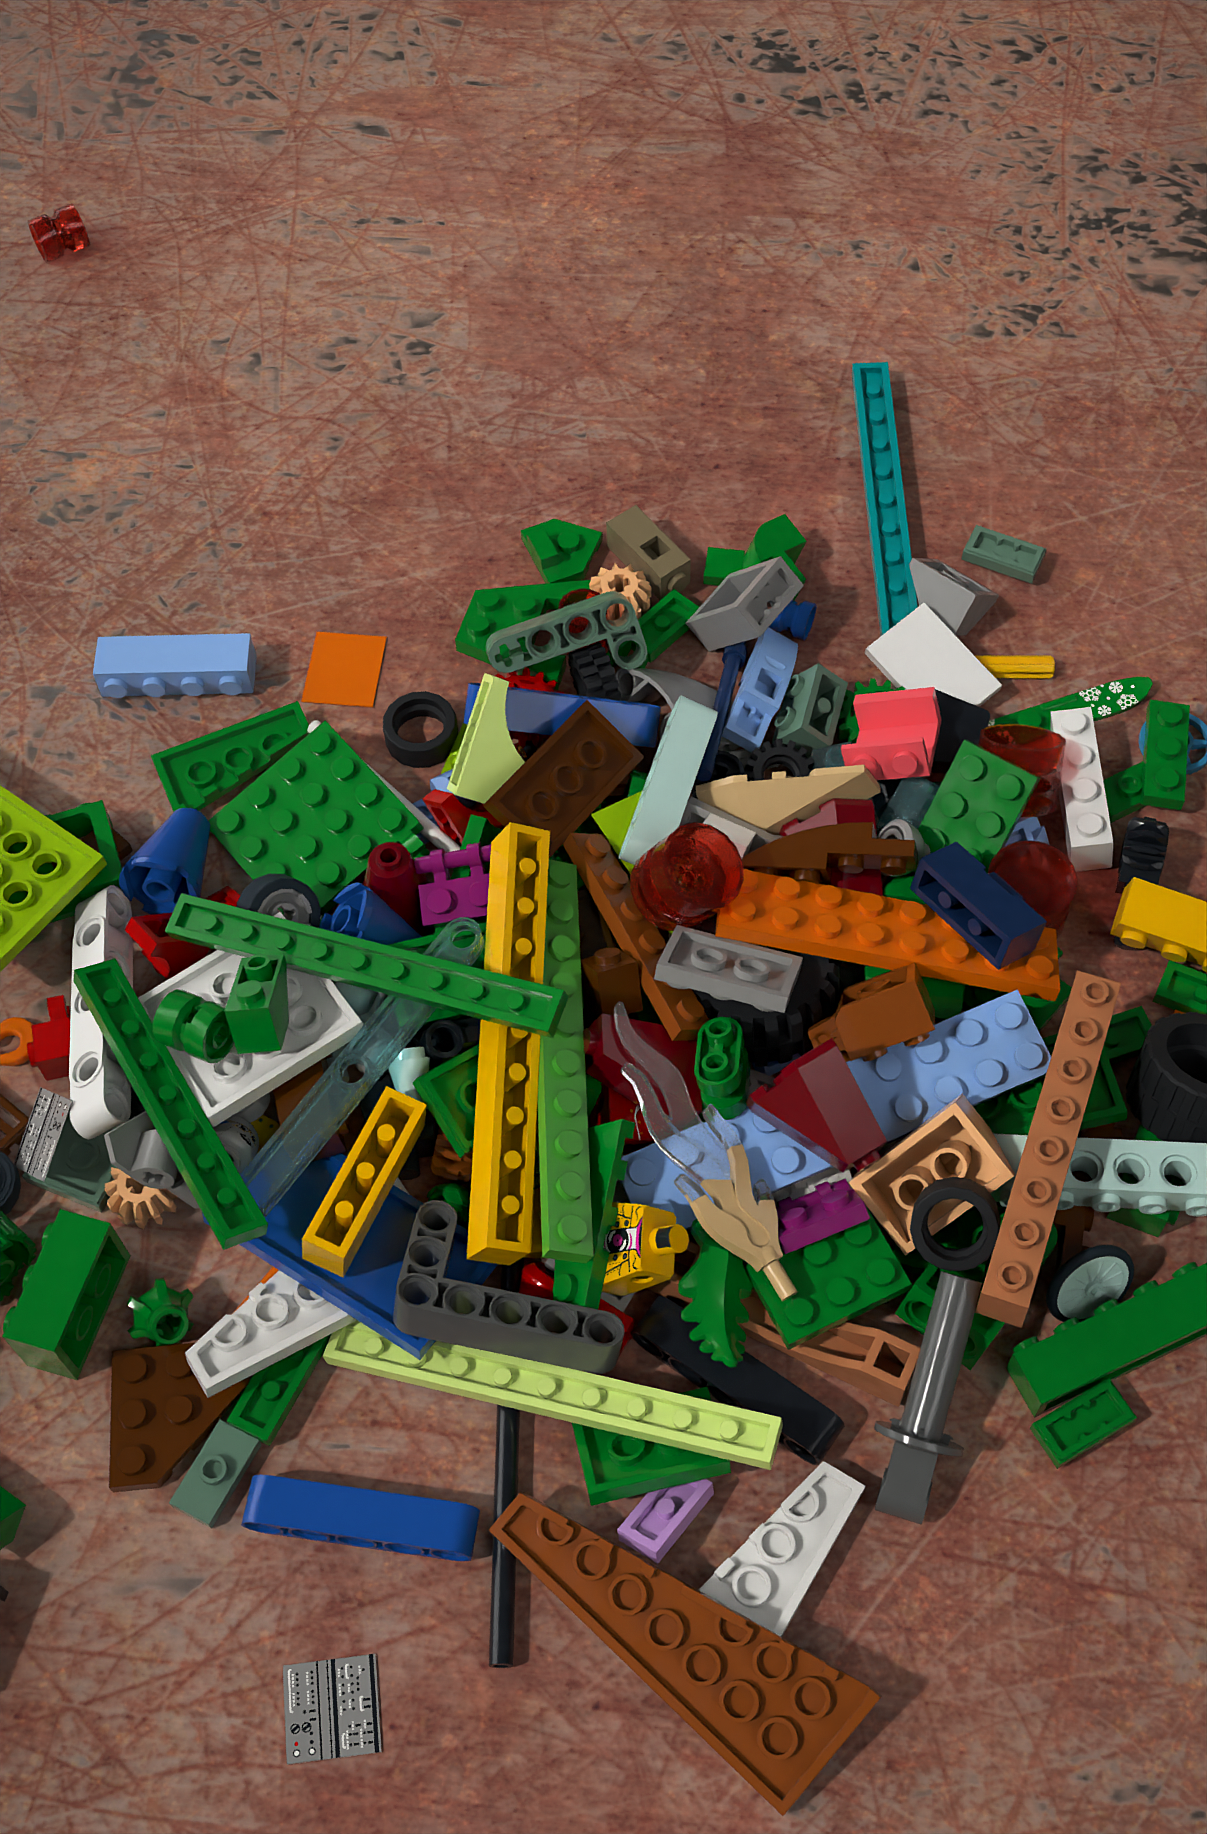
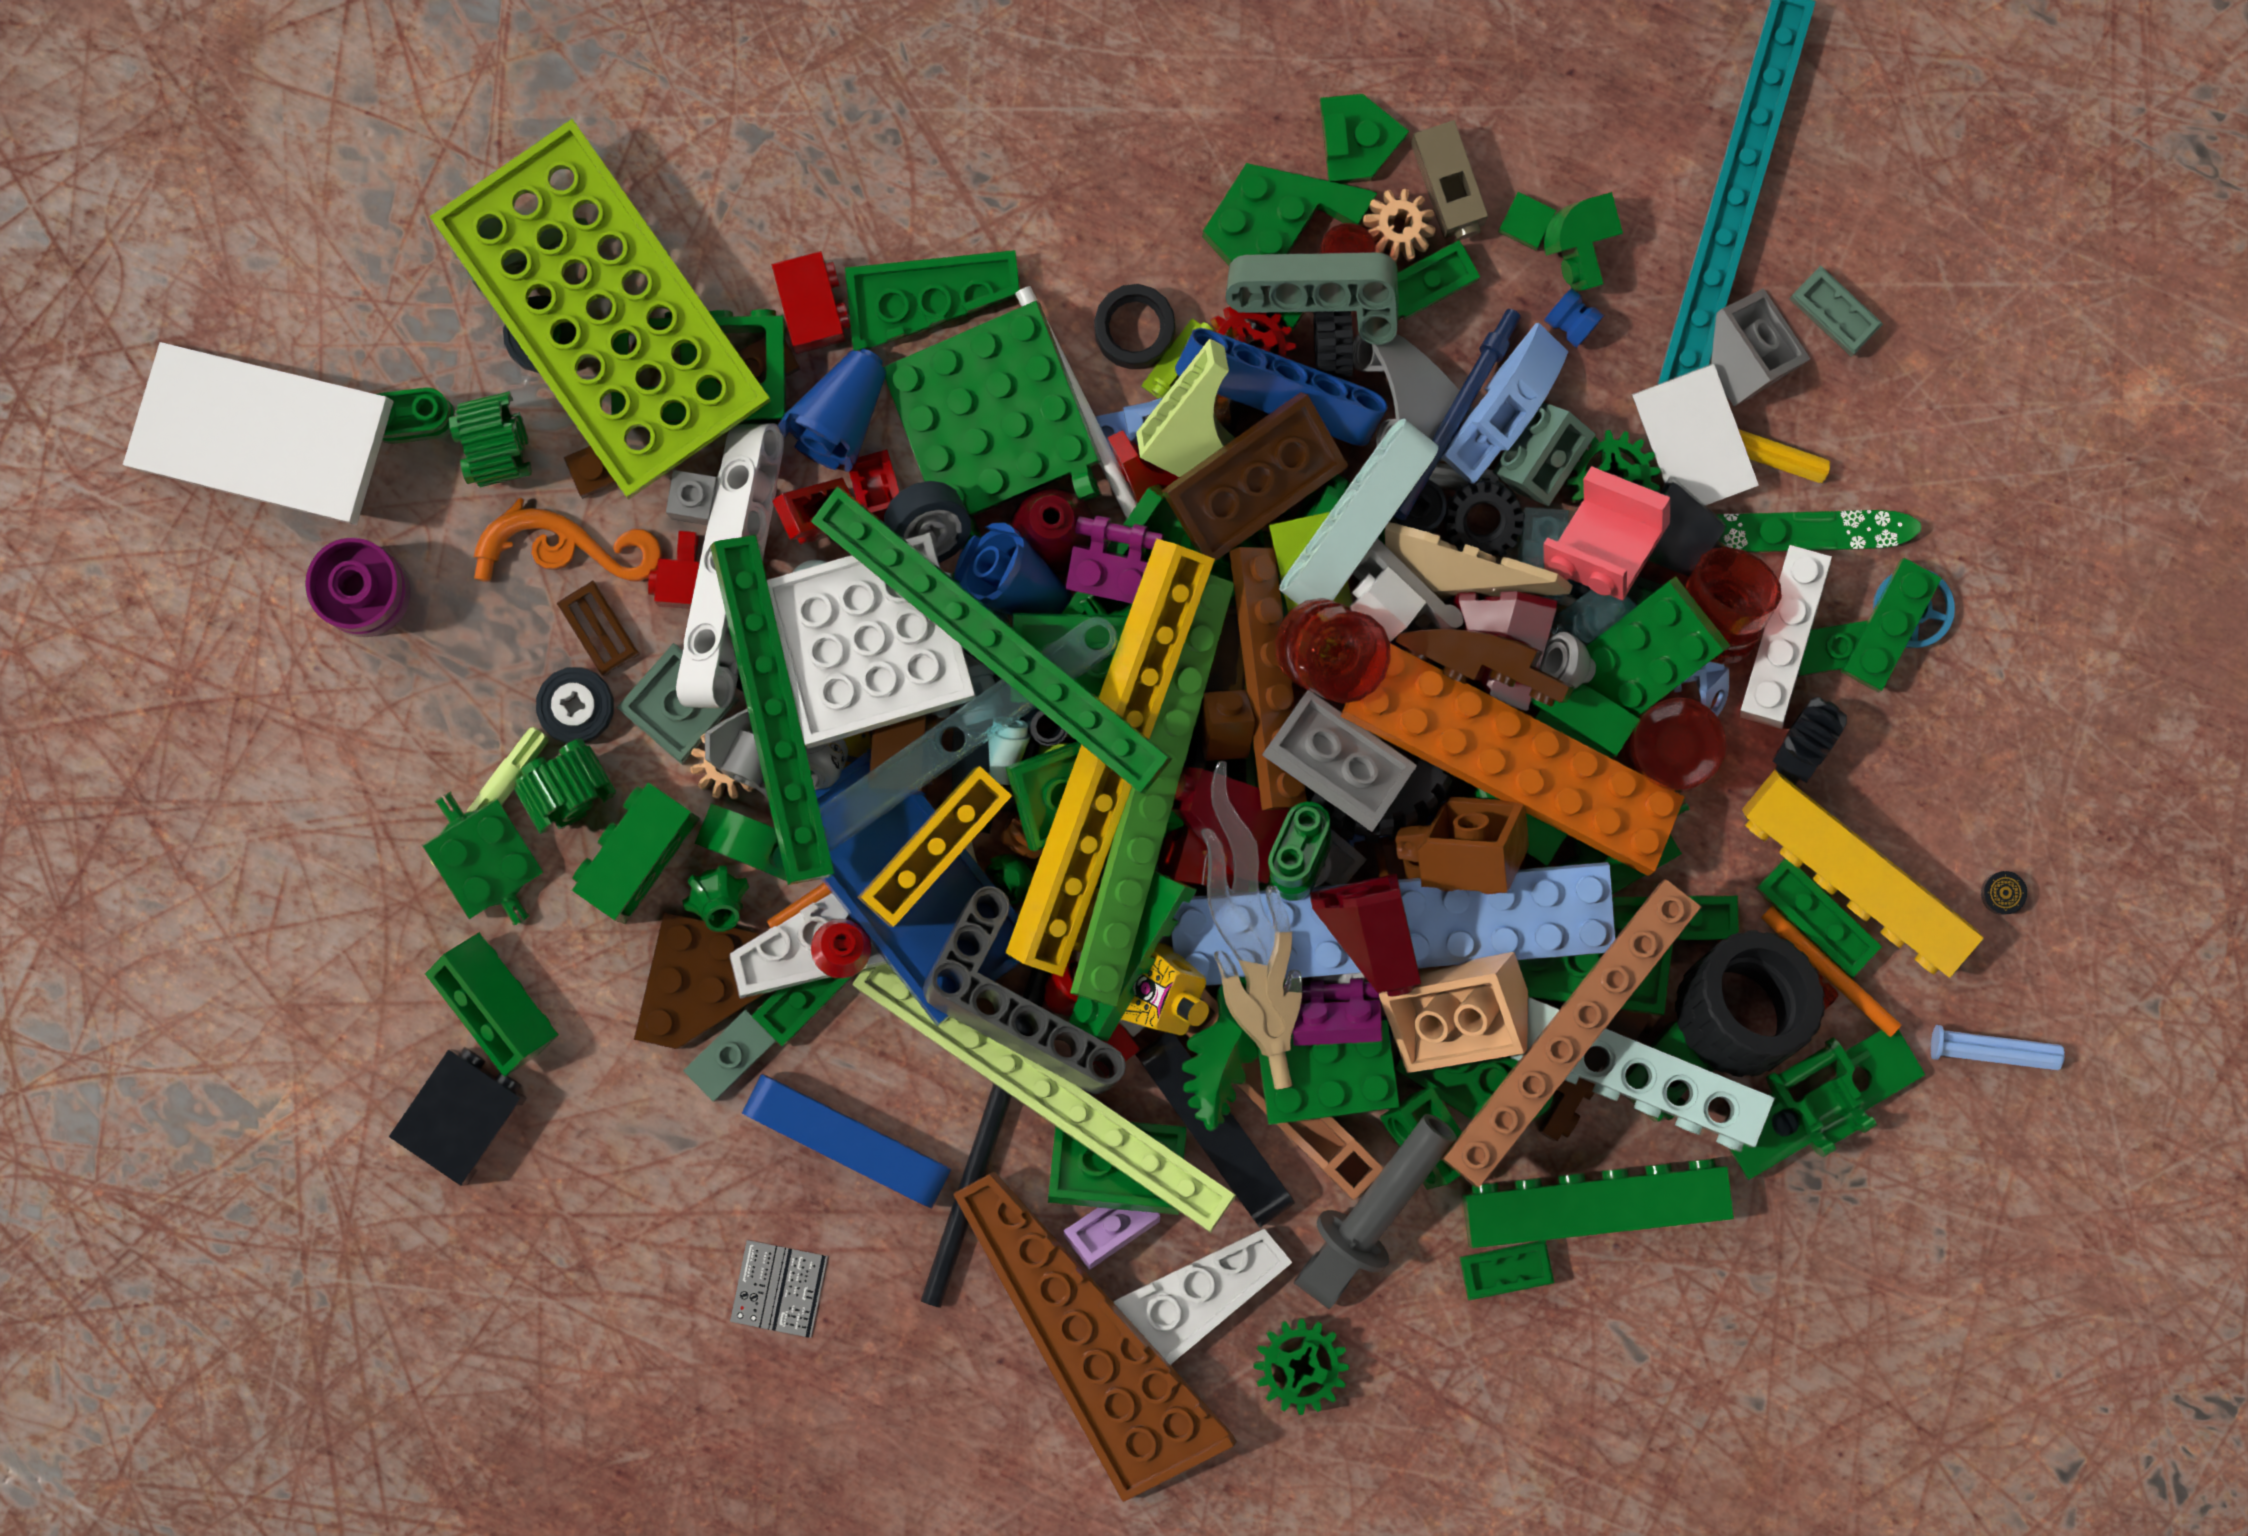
camera: 15 degrees right, 25 degrees up
light grey sticker [14,1087,72,1182] -> none
light blue brick [93,633,257,698] -> none
green wheel [153,989,234,1063] -> none
green slope [224,954,289,1054] -> none
orange sticker [301,632,387,707] -> none
light grey window [686,556,804,651] -> none
dark blue piece [910,842,1047,970] -> none
black tyre [910,1177,1001,1272] -> none
light aqua wheel [1046,1245,1134,1322] -> none
none -> light grey brick [666,470,717,525]
none -> green brick [694,804,787,881]
none -> red brick [771,251,851,354]
none -> red cone [811,919,871,978]
none -> green gear [1253,1318,1349,1415]

